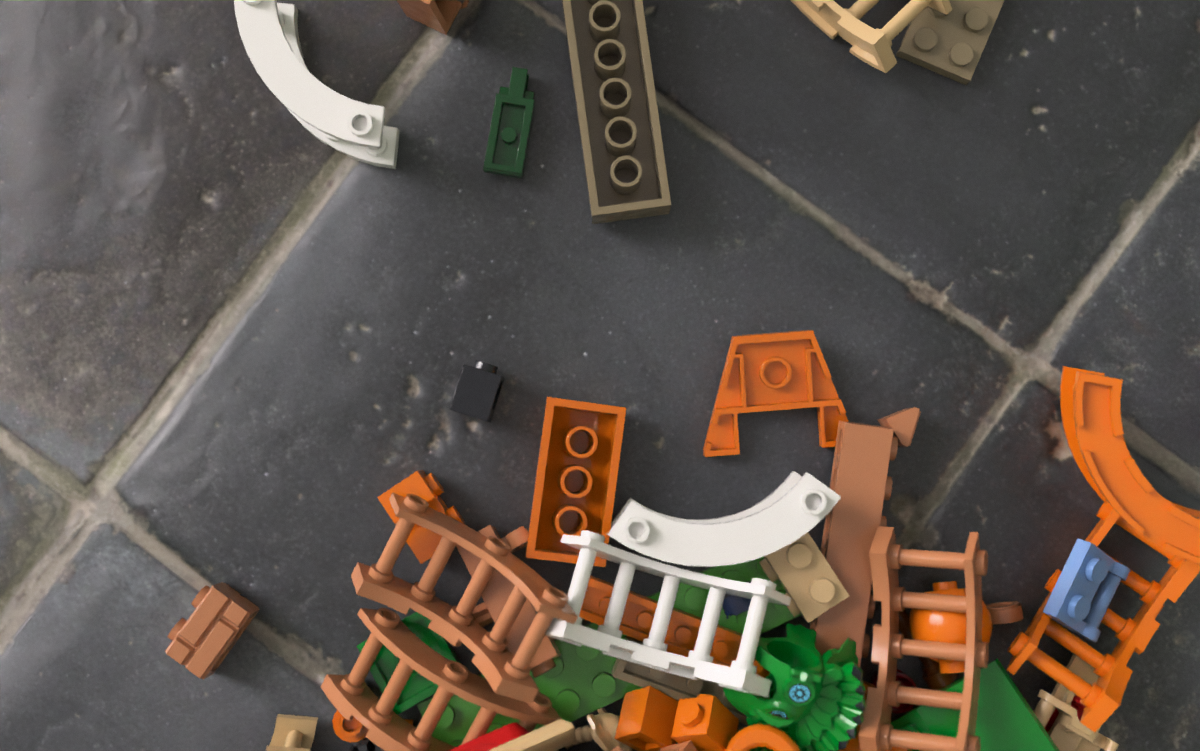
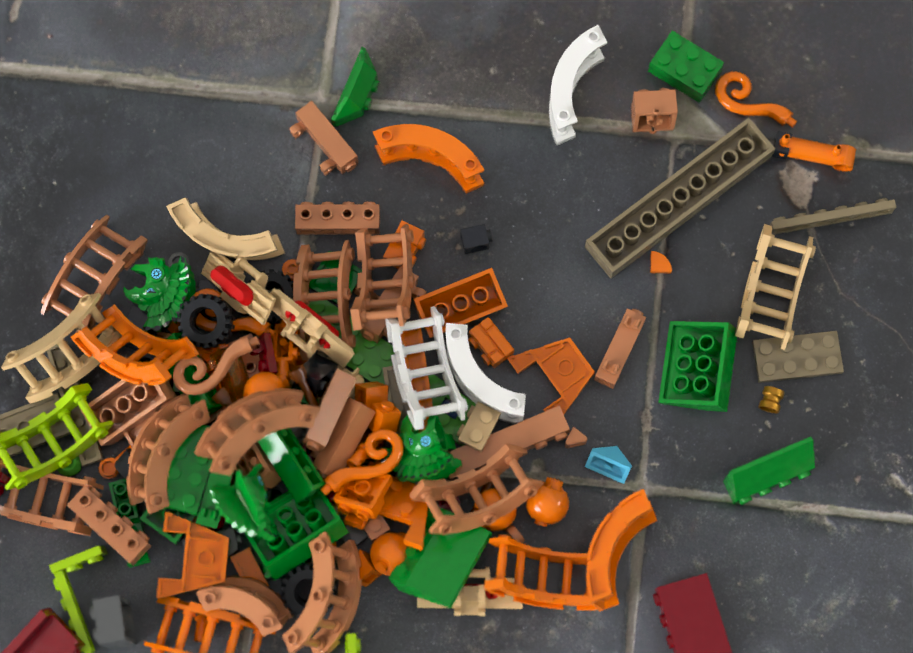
camera: 60 degrees right, 10 degrees down
nougat brick [165,582,260,680] -> none
dark green hinge [483,67,535,179] -> none
medium blue plate [1042,538,1130,643] -> none
none -> nougat brick [289,101,358,176]
none -> nougat brick [295,202,380,235]
none -> green wedge [331,47,380,127]
none -> orange fence [373,124,485,194]
none -> orange brick [468,317,514,368]
none -> orange brick [526,477,569,527]
none -> medium azure slope [585,446,632,484]
none -> nougat brick [594,309,646,389]
none -> orange tile [650,251,672,274]
none -> green slope [658,321,737,412]
none -> green slope [723,437,815,505]
none -> pearl gold wheel [758,386,785,414]

